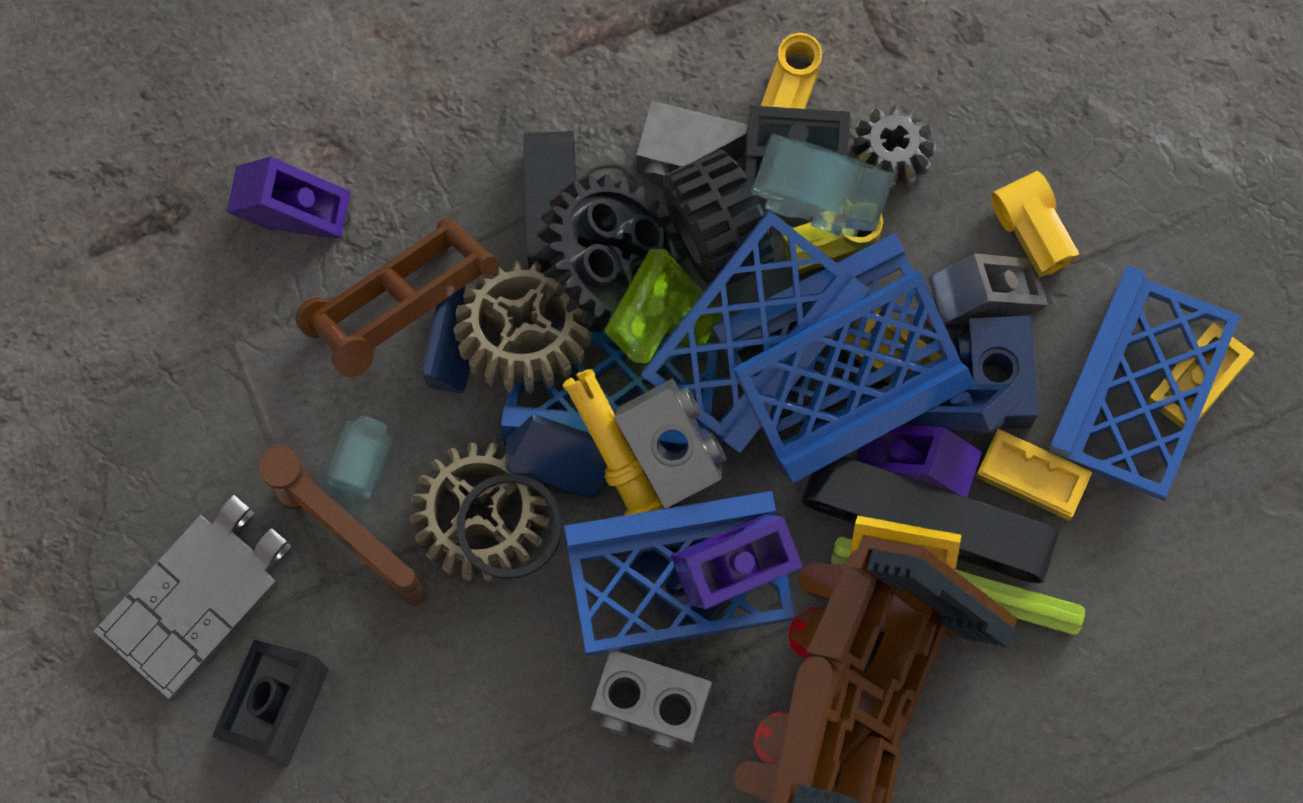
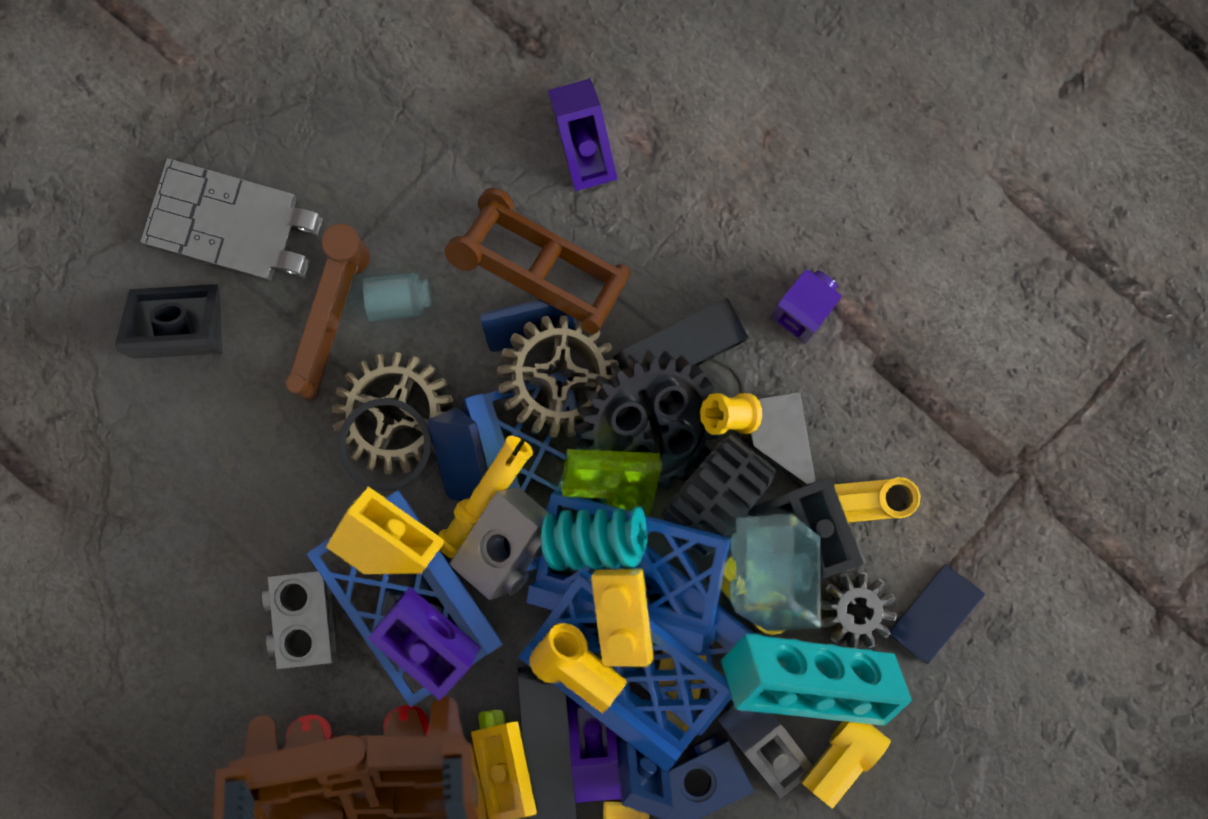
camera: 65 degrees right, 10 degrees up
none -> yellow slope [326,487,445,574]
none -> yellow piece [530,623,627,714]
none -> teal piece [541,507,647,570]
none -> yellow plate [591,569,654,666]
none -> yellow bush [700,393,762,435]
none -> teal brick [721,634,912,726]
none -> dark purple slope [770,269,842,344]
none -> dark blue slope [889,564,985,664]

